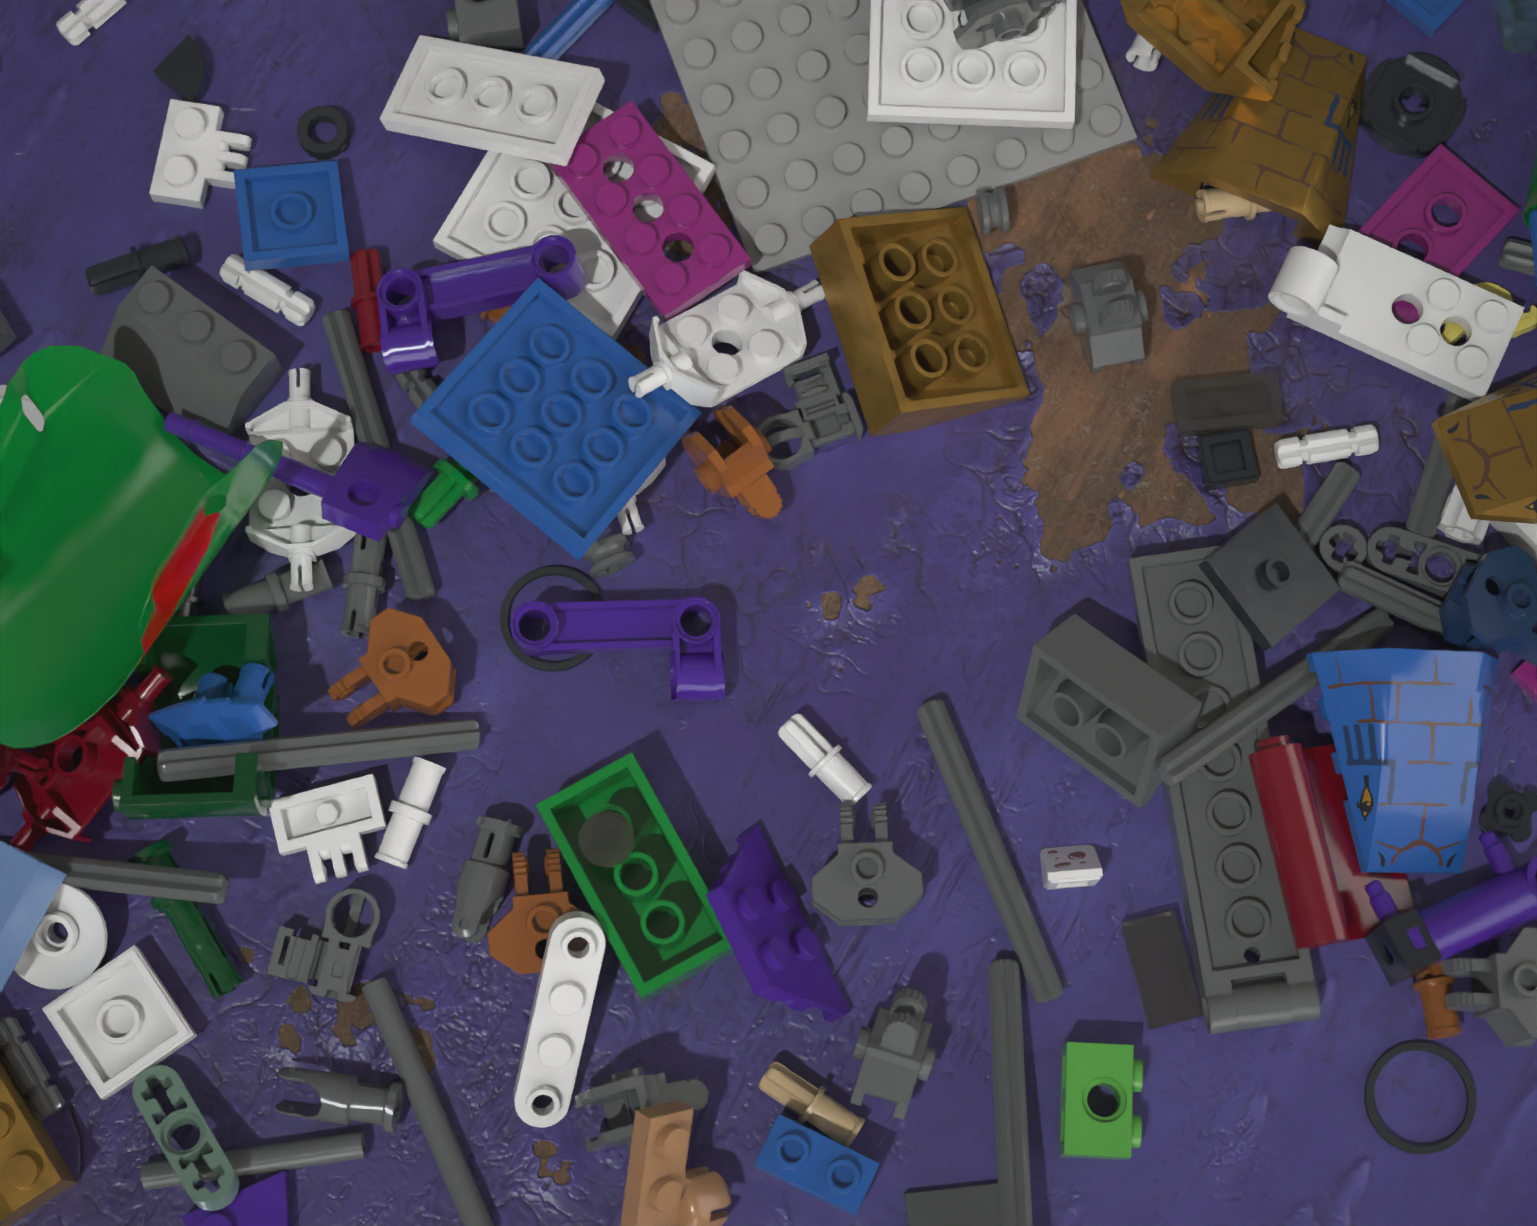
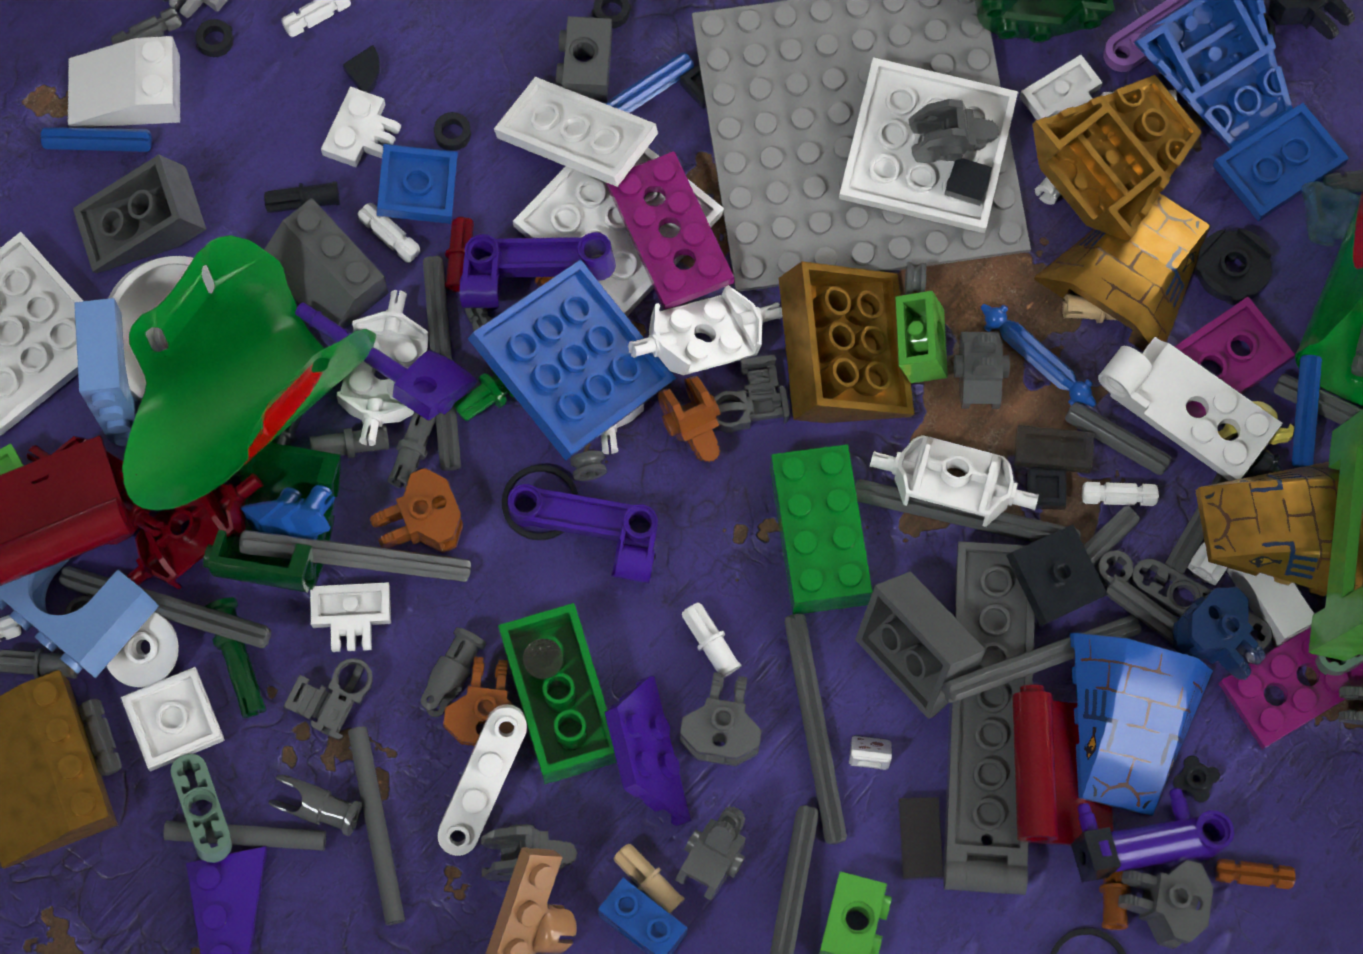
camera: 10 degrees right, 5 degrees down
white pin [374,756,446,869] -> none
none -> green brick [770,444,873,614]
none -> dark grey axle [855,479,1080,542]
none -> white plate [870,435,1039,527]
none -> bright green brick [895,291,948,384]
none -> black tile [944,158,992,206]
none -> blue wheel [981,304,1097,407]
none -> dark grey axle [1065,402,1171,475]
none -> black plate [1247,449,1282,477]

